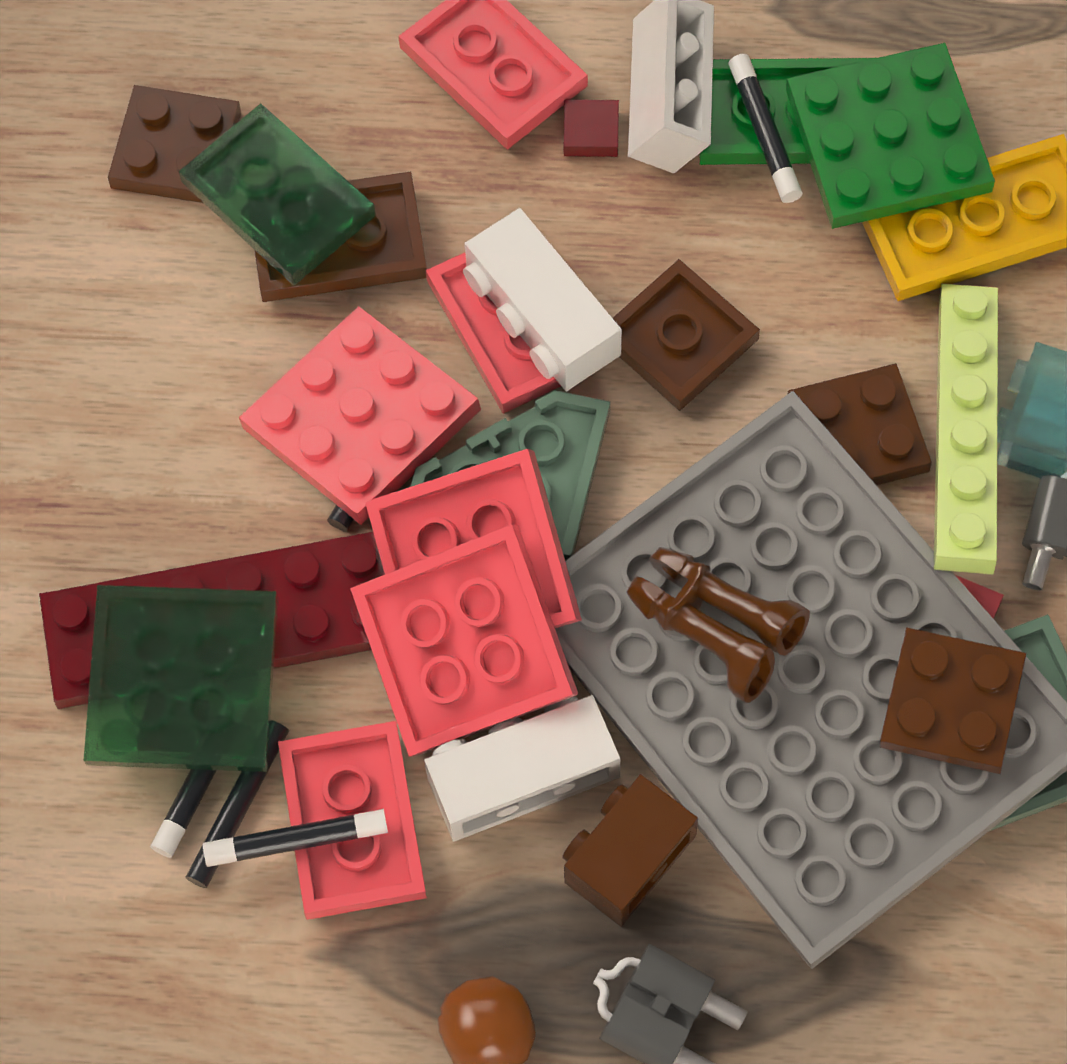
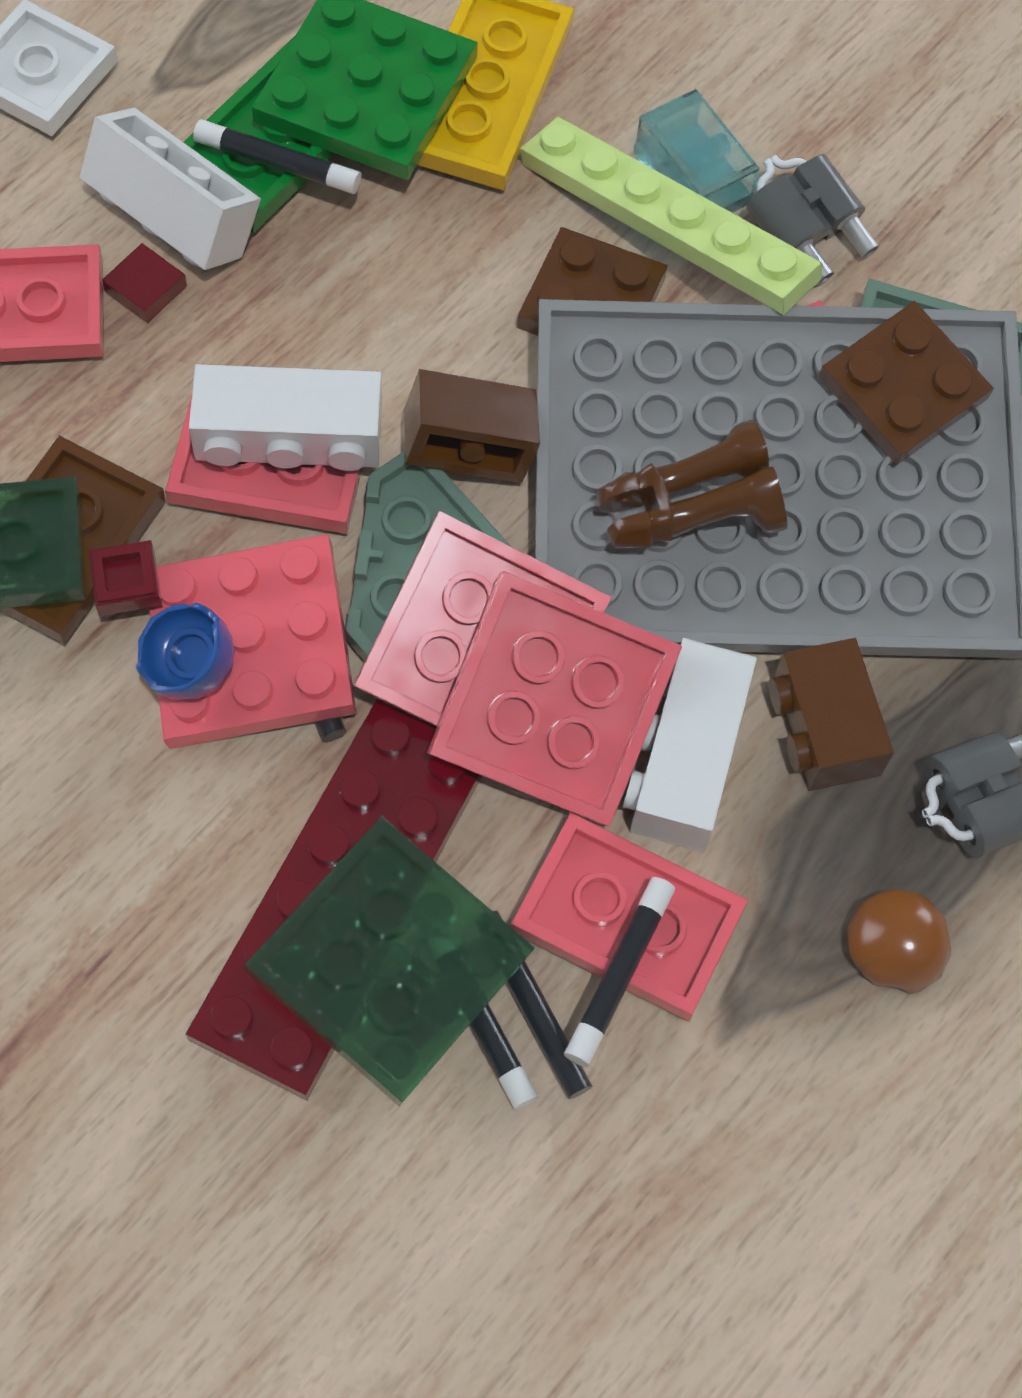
camera: 60 degrees left, 0 degrees up
reddish brown plate [613,259,760,411] -> none
none -> dark red tile [88,540,162,616]
none -> blue hair [136,603,235,700]
none -> reddish brown brick [404,369,540,483]

